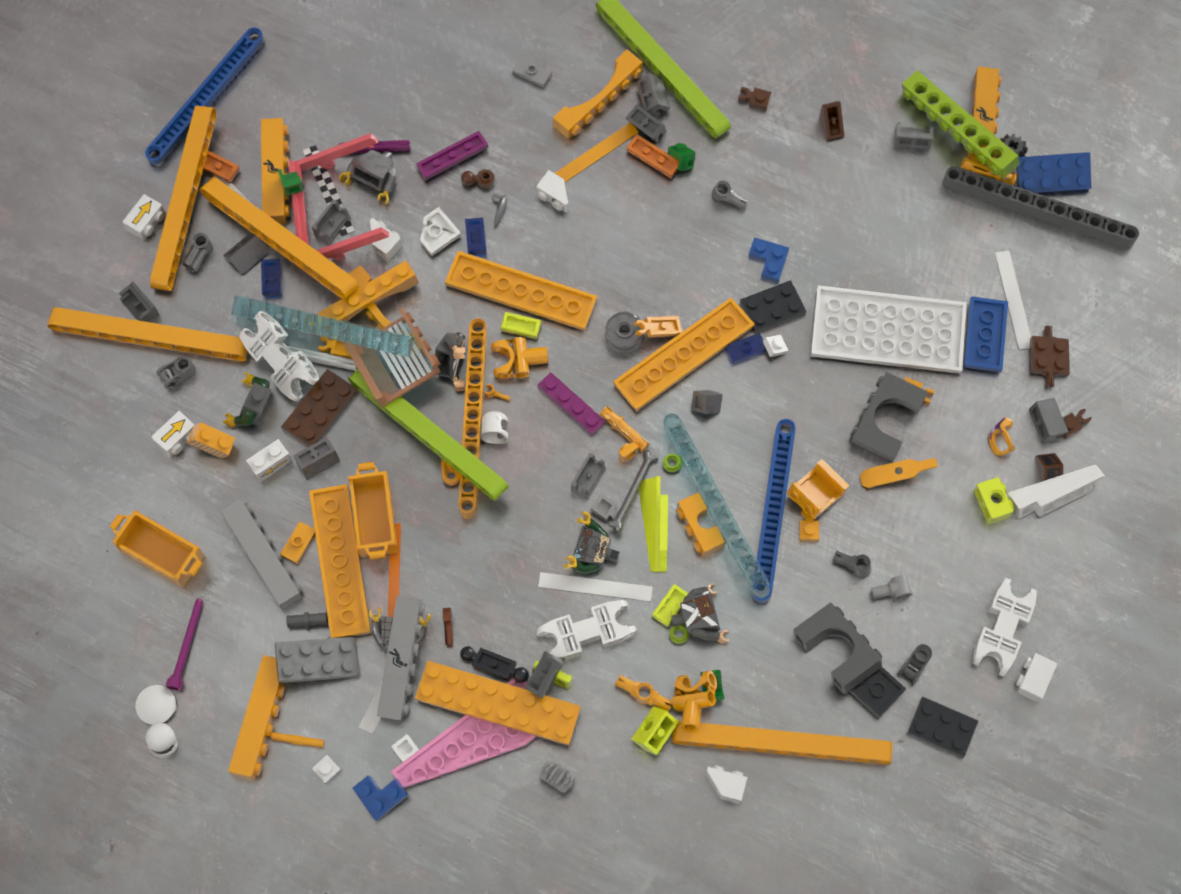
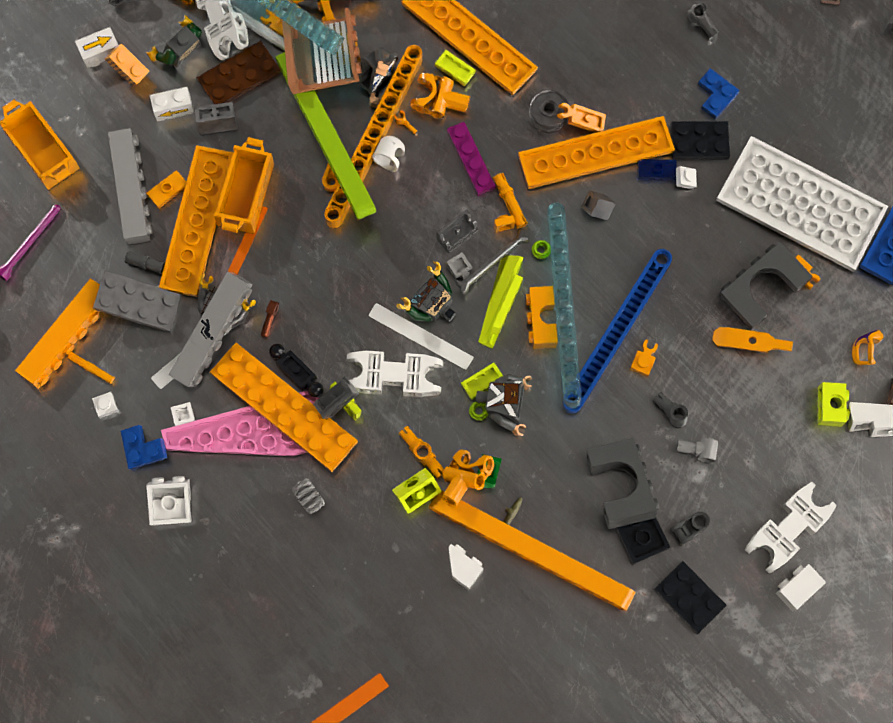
camera: 20 degrees right, 5 degrees up
light orange panel [787,459,850,519] -> none
none -> white plate [146,476,192,525]
none -> olive helmet [503,497,522,525]

